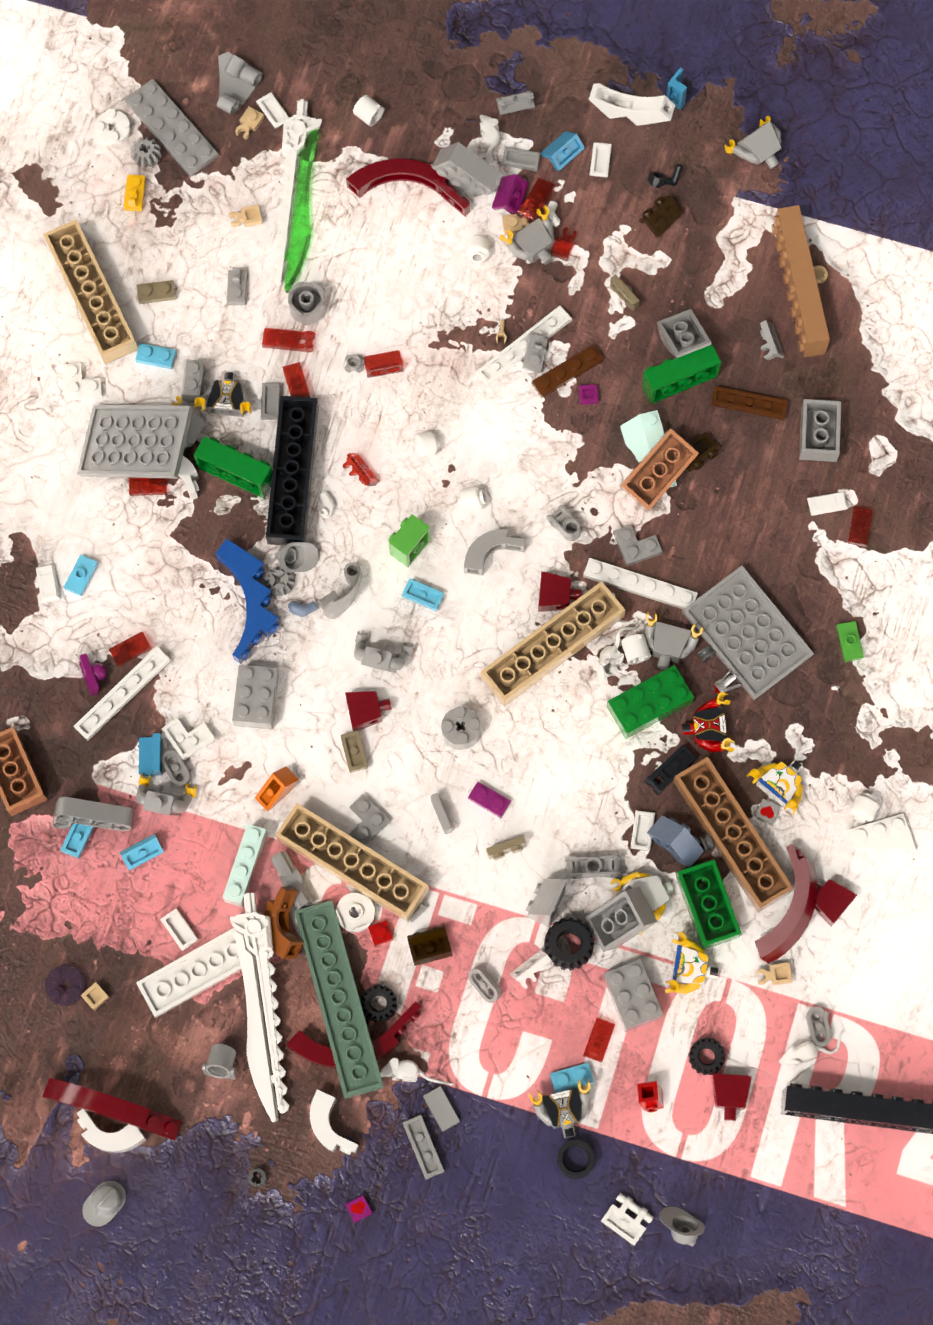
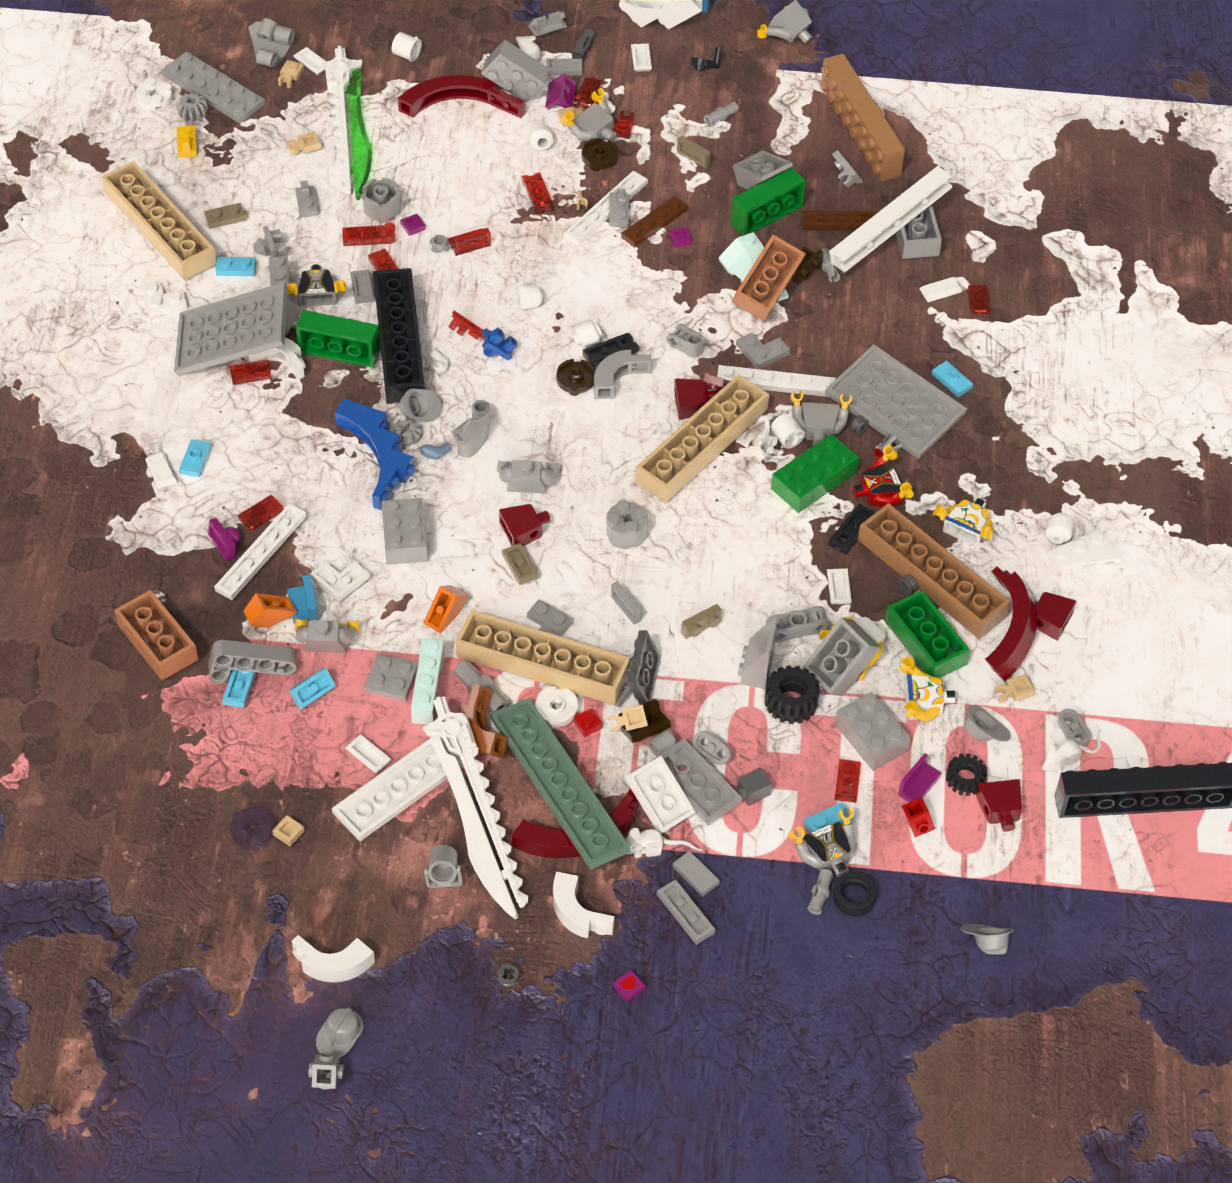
camera: 15 degrees left, 20 degrees down
dark red arch [42,1078,182,1141] -> none
light grey plate [161,750,191,787] -> none
black tyre [361,985,397,1022] -> none
bright green brick [388,514,431,568] -> none
medium azure plate [402,578,444,612] -> none
magenta plate [468,782,511,819] -> none
white plate [510,950,551,989] -> none
dark azure panel [541,131,585,171] -> none
white plate [601,1193,654,1246] -> none
dark brown bracket [639,196,684,237] -> none
sand blue brick [647,816,704,868] -> none
light grey tile [755,799,781,825] -> none
bright green plate [836,621,864,662] -> none
none -> orange slope [244,593,297,628]
none -> light grey hips [253,226,287,257]
none -> light grey brick [309,1053,344,1089]
none -> light grey plate [364,654,418,702]
none -> magenta tile [400,214,426,236]
none -> blue hips [482,327,517,361]
none -> clear red plate [521,172,554,214]
none -> dark brown plate [556,359,595,396]
none -> dark grey pin [572,29,594,59]
none -> dark brown plate [581,138,618,172]
none -> black plate [582,333,640,367]
none -> tan plate [607,704,648,732]
none -> white plate [625,756,696,834]
none -> flat silver plate [626,630,661,705]
none -> light grey hinge [648,730,742,826]
none -> plate [703,374,730,390]
none -> light grey pin [704,102,739,126]
none -> dark grey brick [736,767,772,806]
none -> light grey pin [807,869,834,915]
none -> light grey pin [821,248,841,282]
none -> white tile [829,165,952,273]
none -> magenta panel [898,753,942,802]
none -> medium azure plate [932,361,973,398]
none -> light grey piece [963,705,1011,742]

